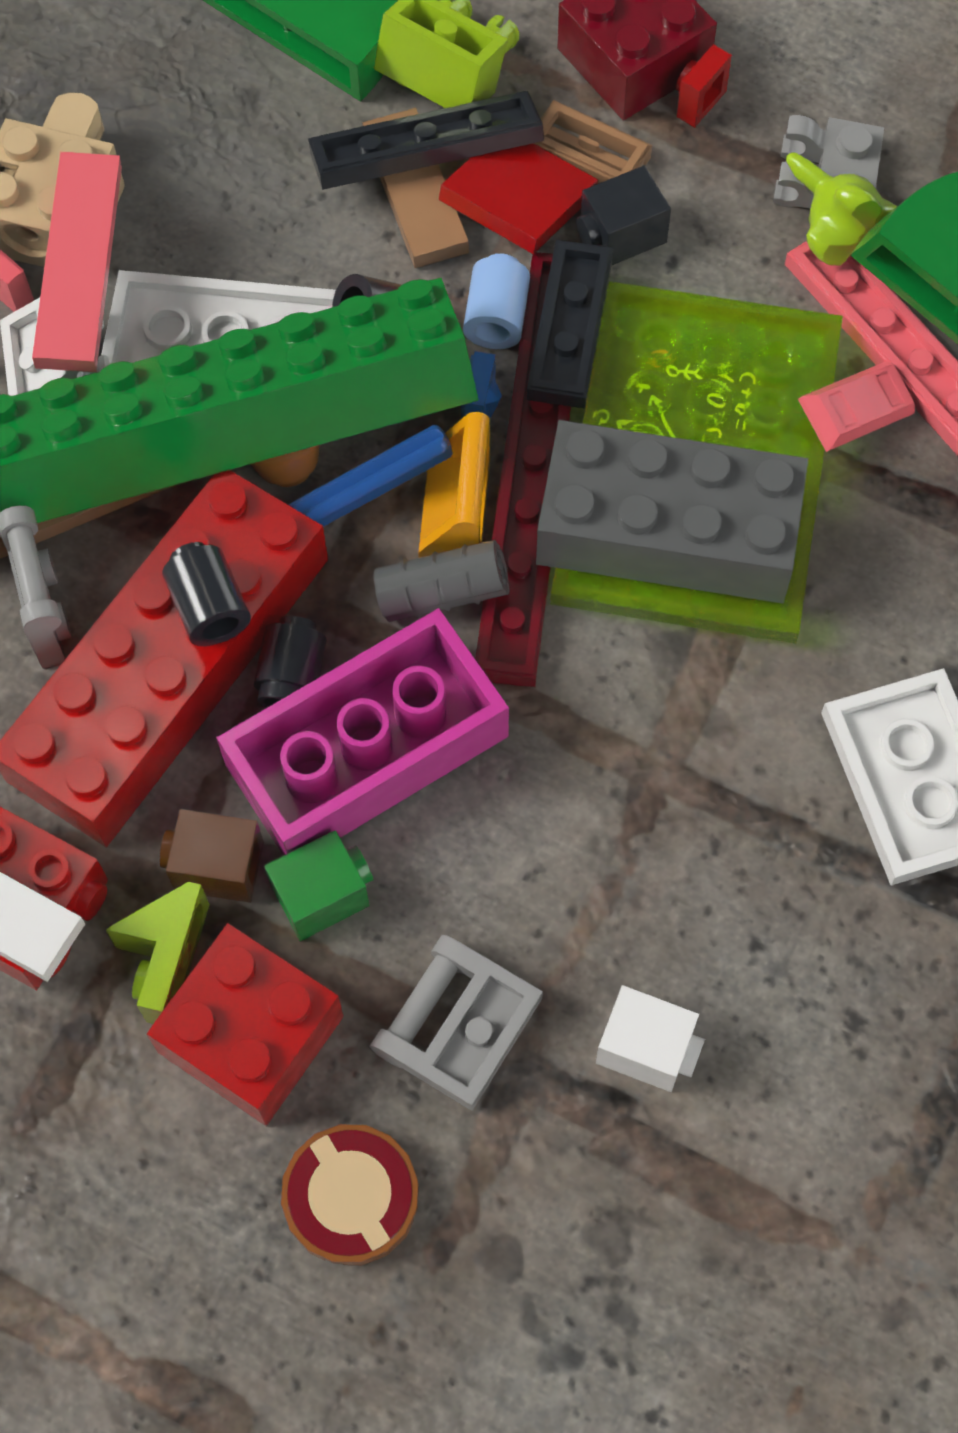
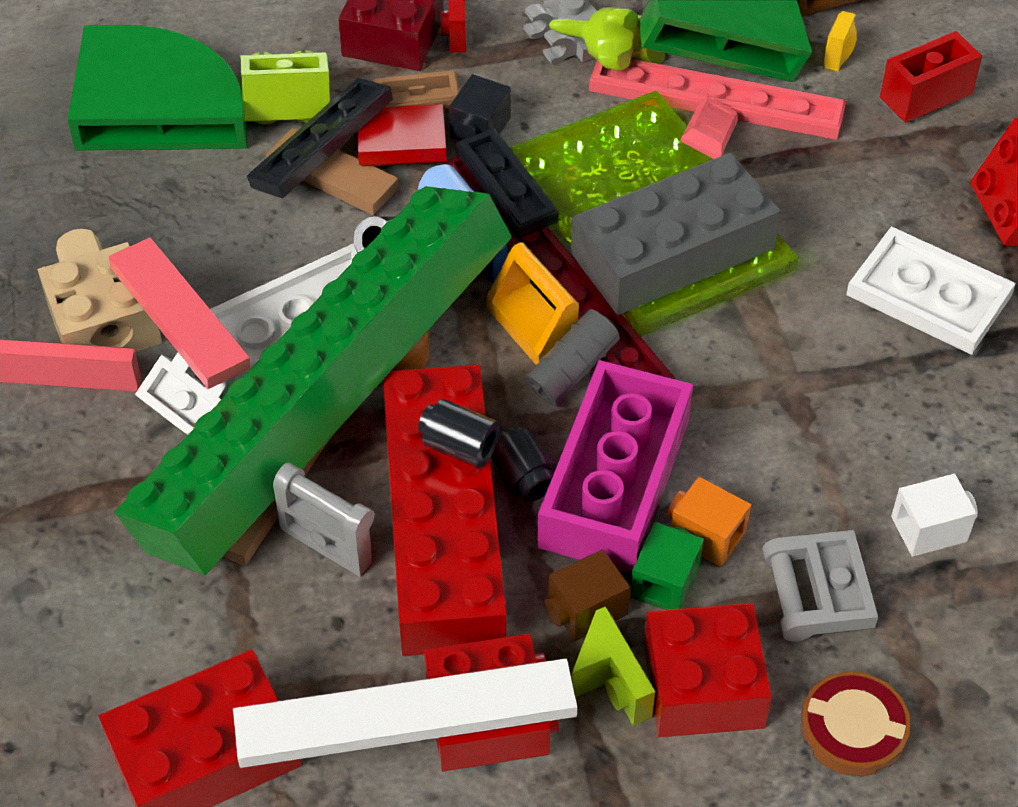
camera: 40 degrees left, 15 degrees down
blue axle [288,425,453,527] -> none
none -> orange brick [667,476,752,567]

